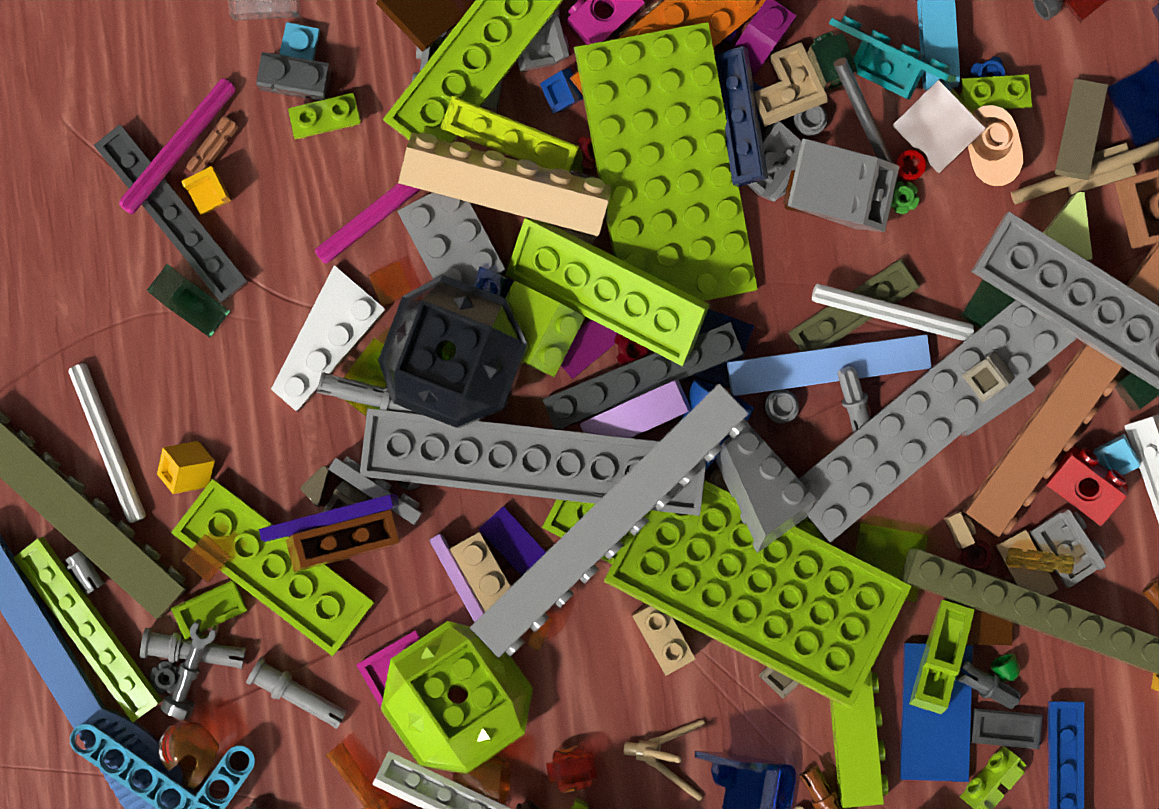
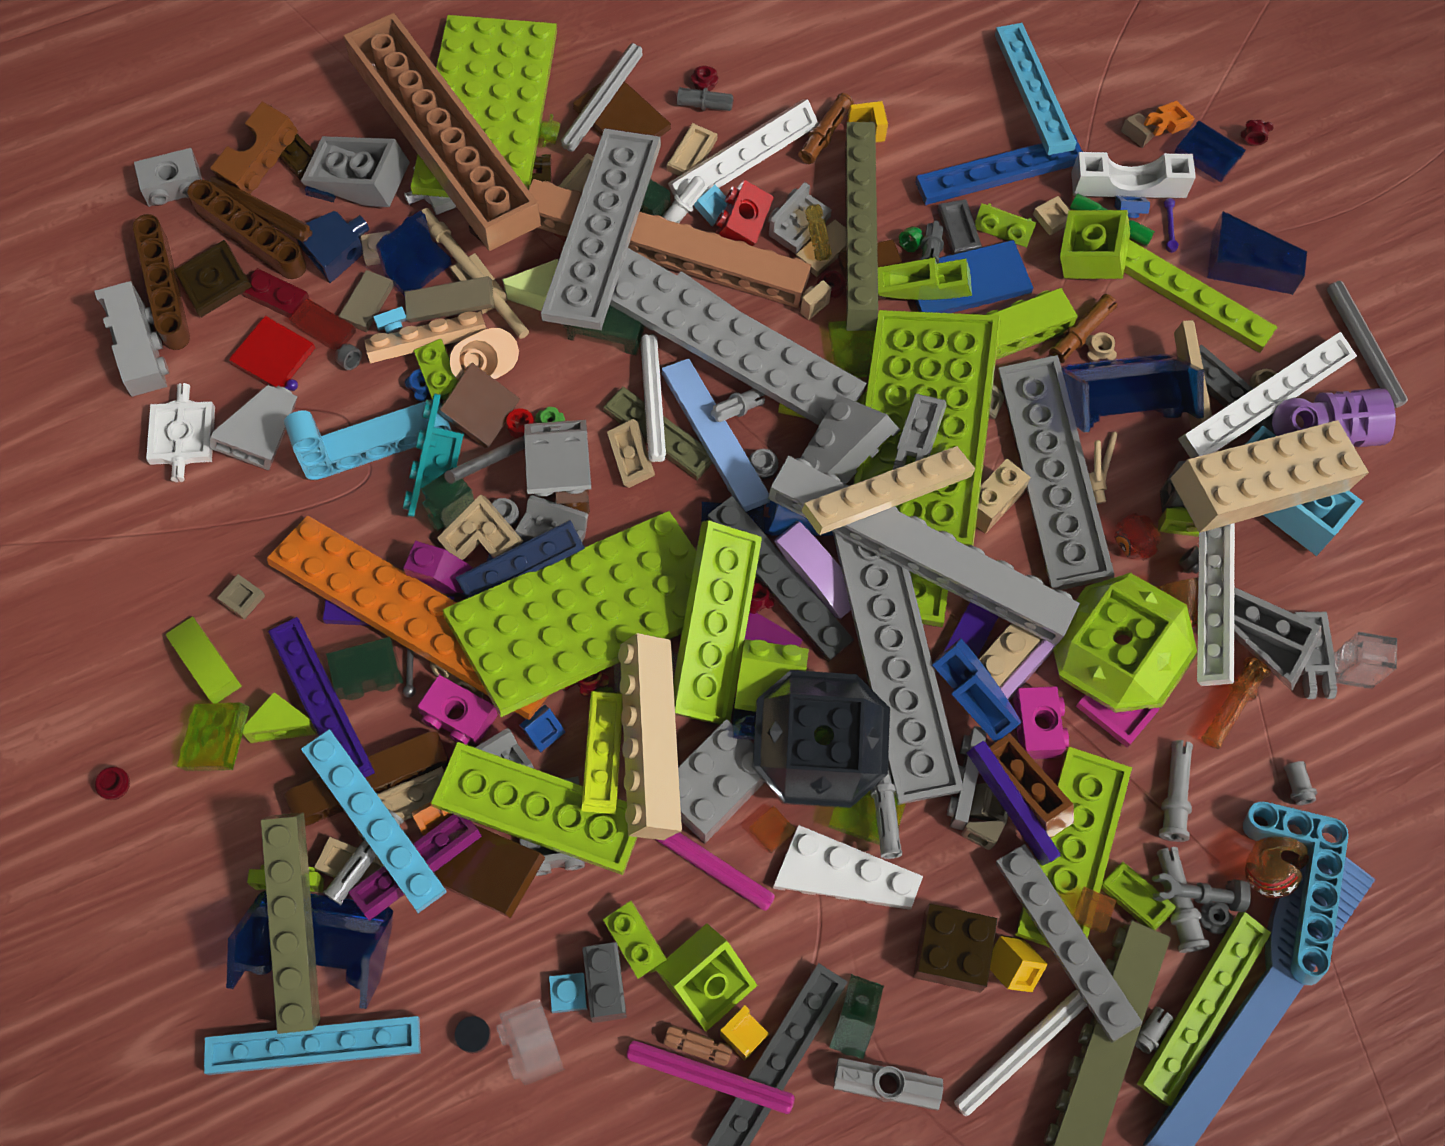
camera: 110 degrees left, 20 degrees down
dark tan slope [962,351,1015,403] -> none
none -> dark tan tile [339,270,394,332]
none -> light nougat plate [365,311,486,363]
none -> medium azure plate [374,306,406,333]
none -> tan plate [607,419,655,488]
none -> lime slope [655,923,758,1032]
none -> white axle [662,176,708,223]
none -> tan plate [802,446,975,535]
none -> light grey piece [833,1058,943,1111]
none -> light grey hinge [893,394,947,470]
none -> dark brown brick [913,904,998,993]
none -> blue slope [932,638,1021,743]
none -> light grey plate [996,844,1143,1043]
none -> light grey plate [999,355,1115,590]
none -> dark pink brick [1013,686,1069,759]

